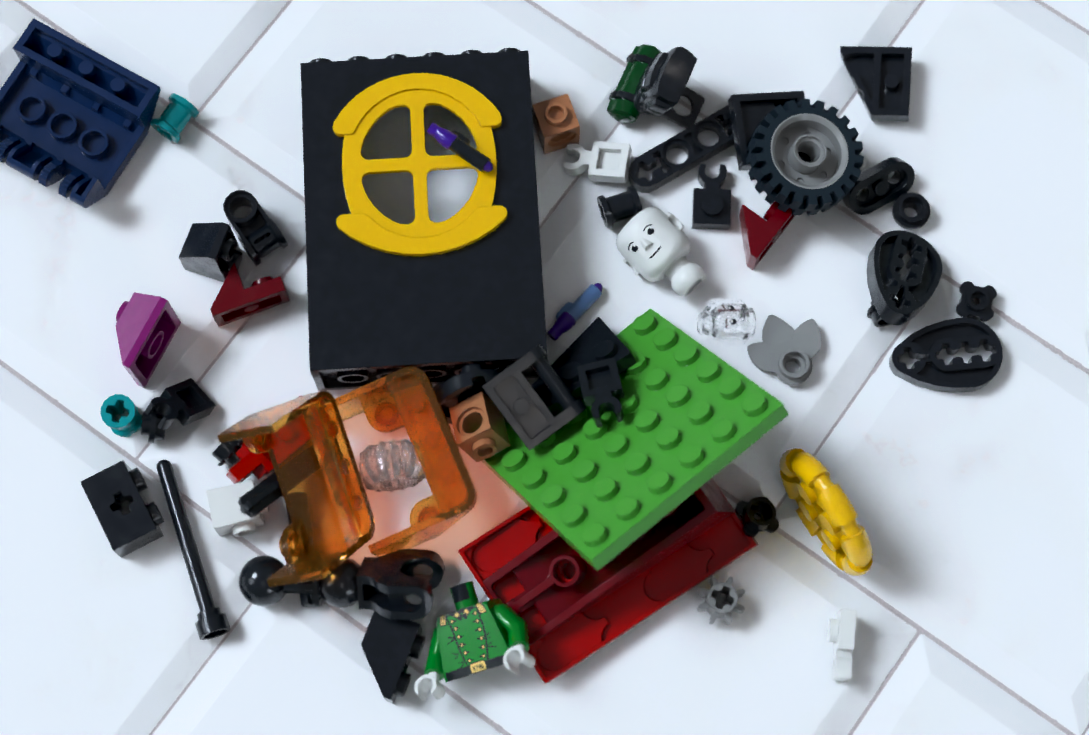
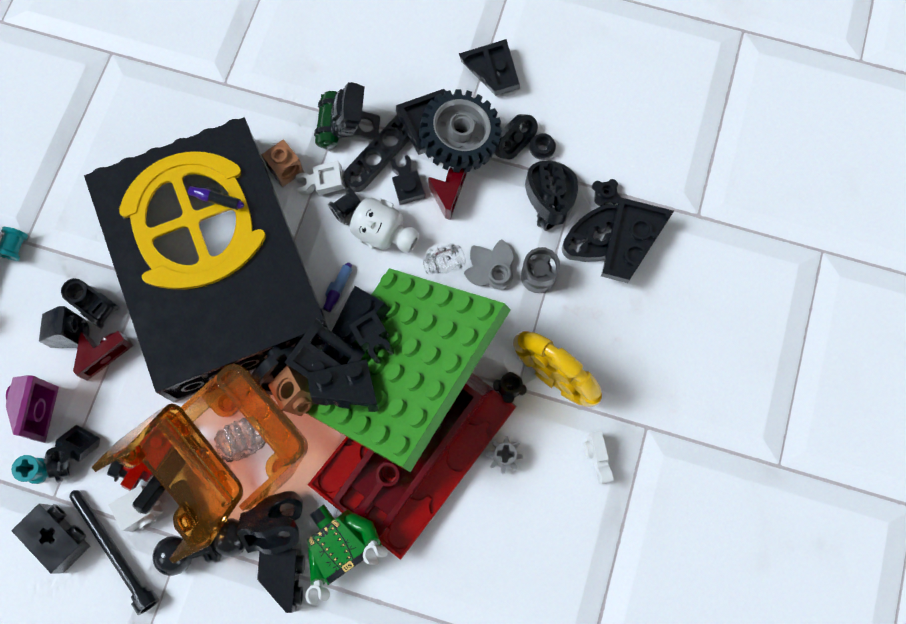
camera: 20 degrees left, 0 degrees up
none -> black wing [307,359,379,412]
none -> flat silver wheel [521,247,560,293]
none -> black wing [601,197,674,283]

